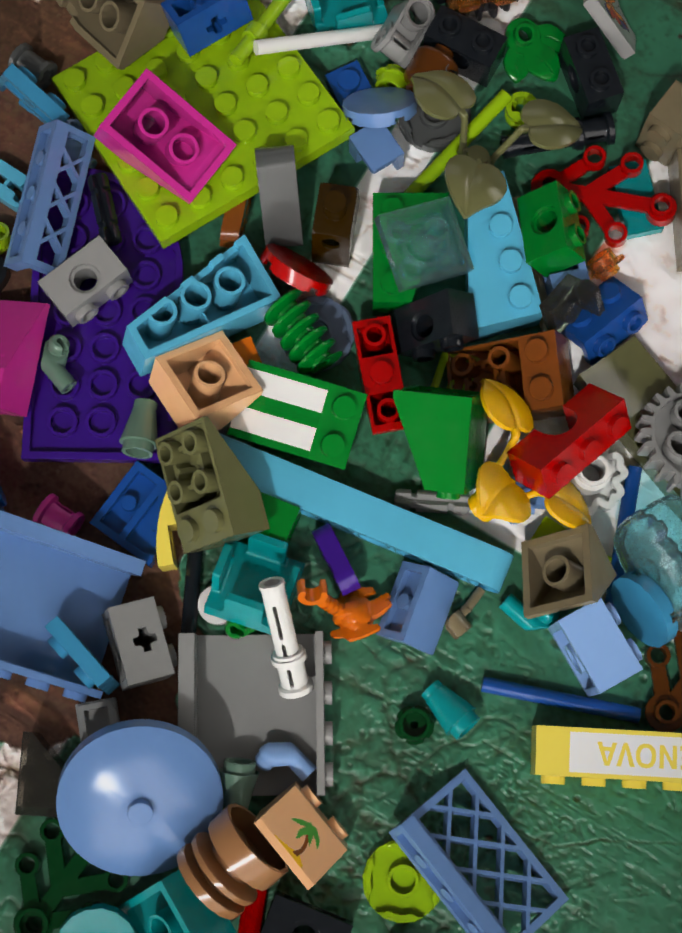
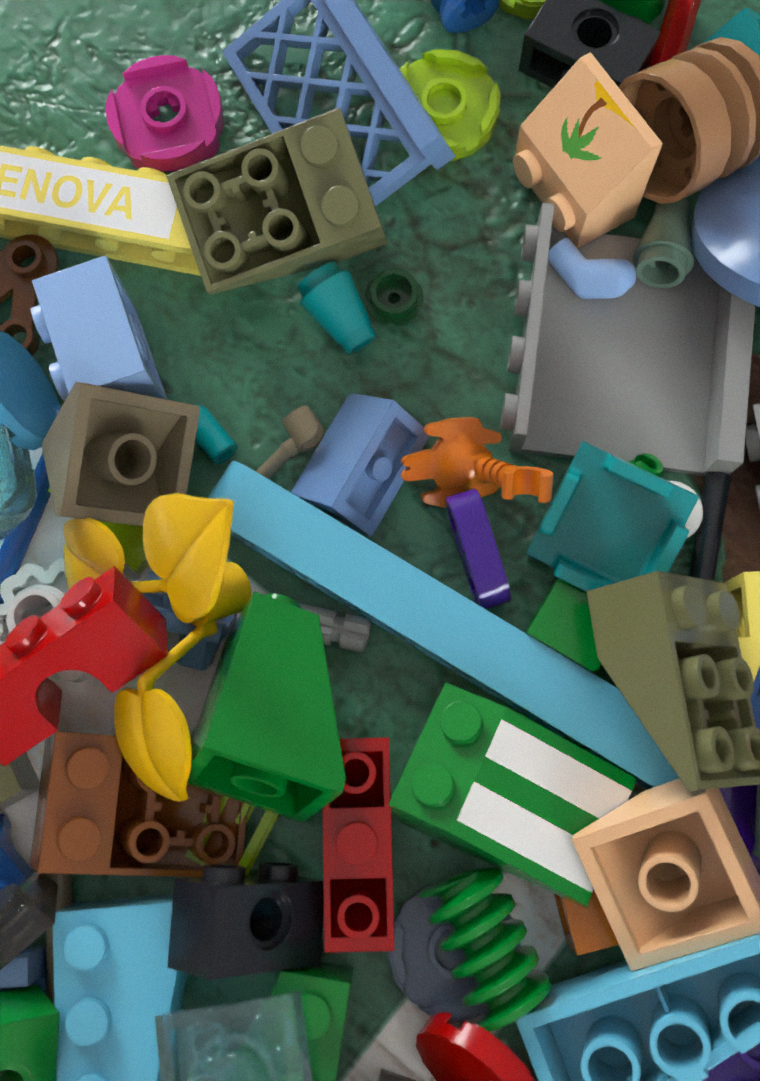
camera: 170 degrees left, 0 degrees up
white pin [258,576,314,699] -> none
blue bar [481,676,641,724] -> none
none -> dark pink plate [106,55,224,172]
none -> olive slope [166,107,388,295]

